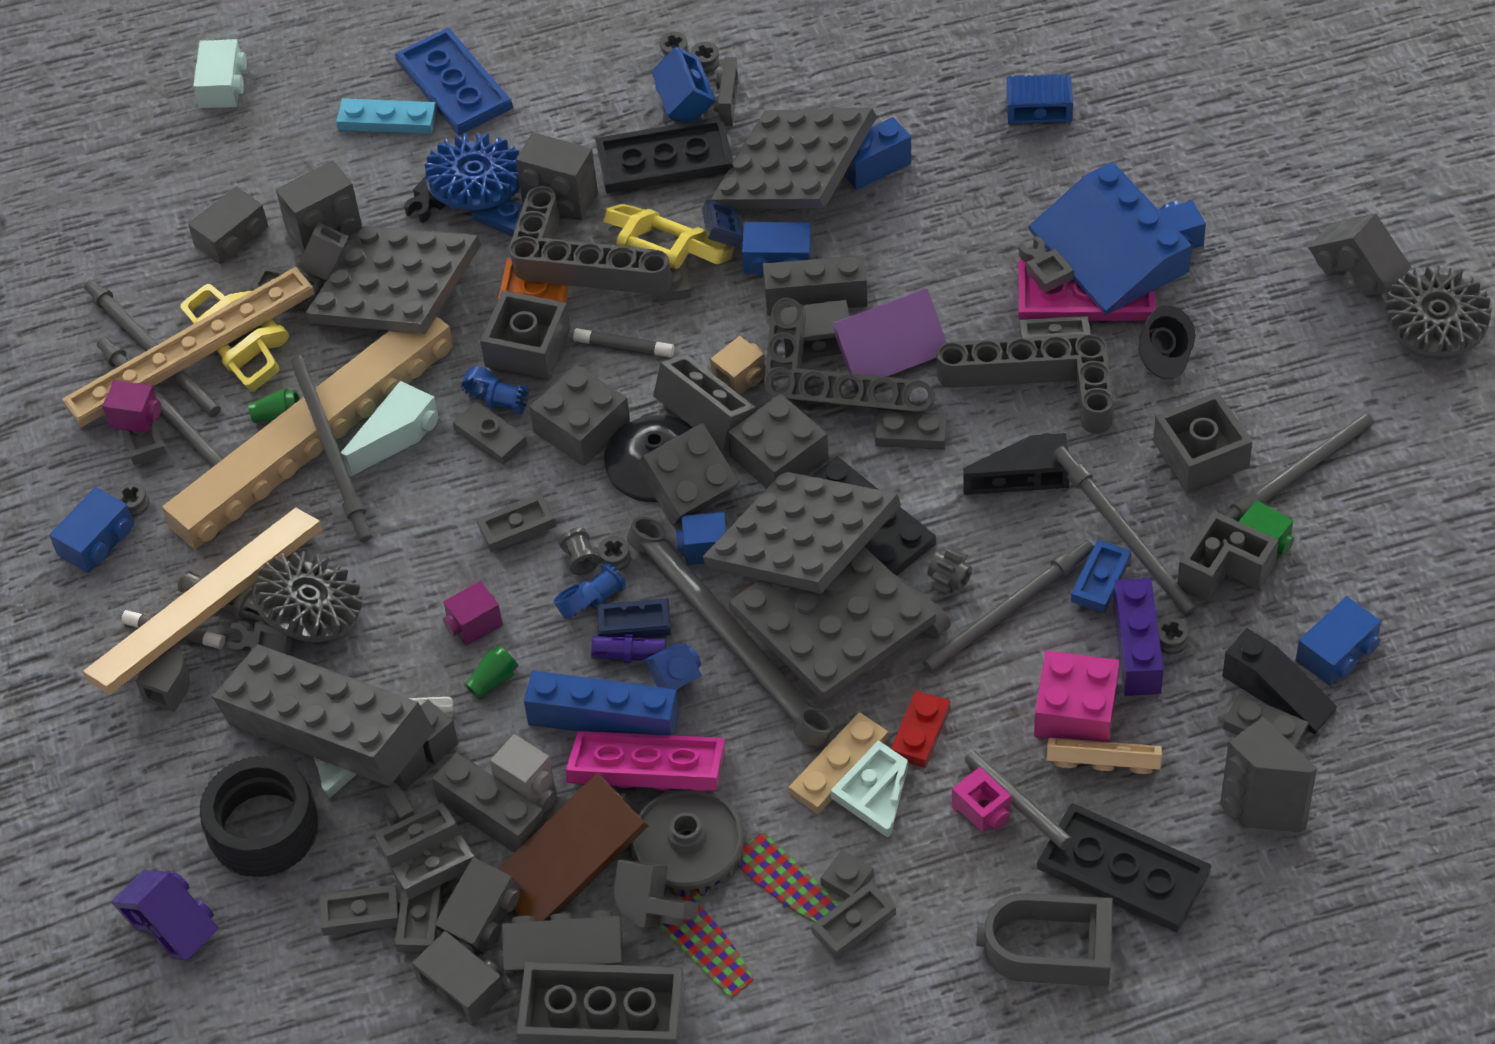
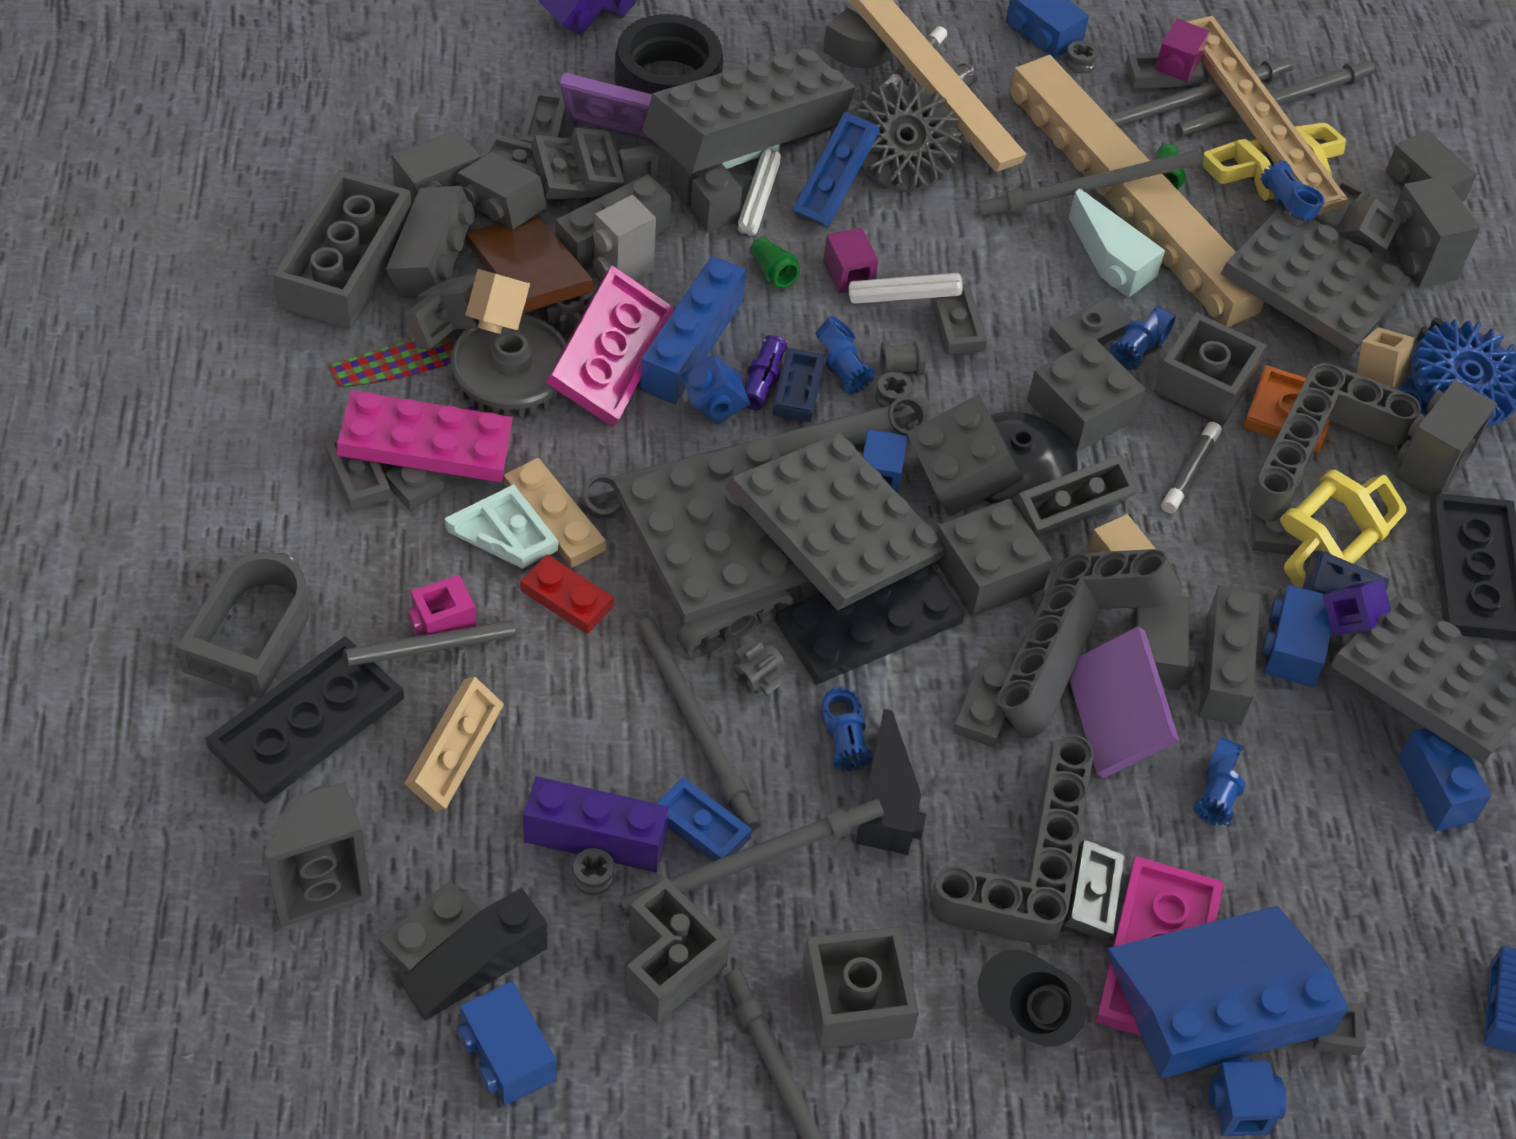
camera: 95 degrees right, 0 degrees up
dark grey plate [1019,236,1074,293] -> none
dark pink brick [1034,650,1120,742] -> none
green brick [1238,500,1294,558] -> none
none -> dark pink plate [336,390,513,483]
none -> tan brick [465,269,530,334]
none -> medium lavender tile [560,72,653,141]
none -> blue plate [792,112,880,228]
none -> blue connector [820,686,873,771]
none -> white axle [849,273,963,304]
none -> blue connector [1193,736,1246,826]
none -> blue connector [1260,160,1325,222]
none -> dark purple brick [1322,578,1391,636]
none -> tan brick [1357,327,1414,389]

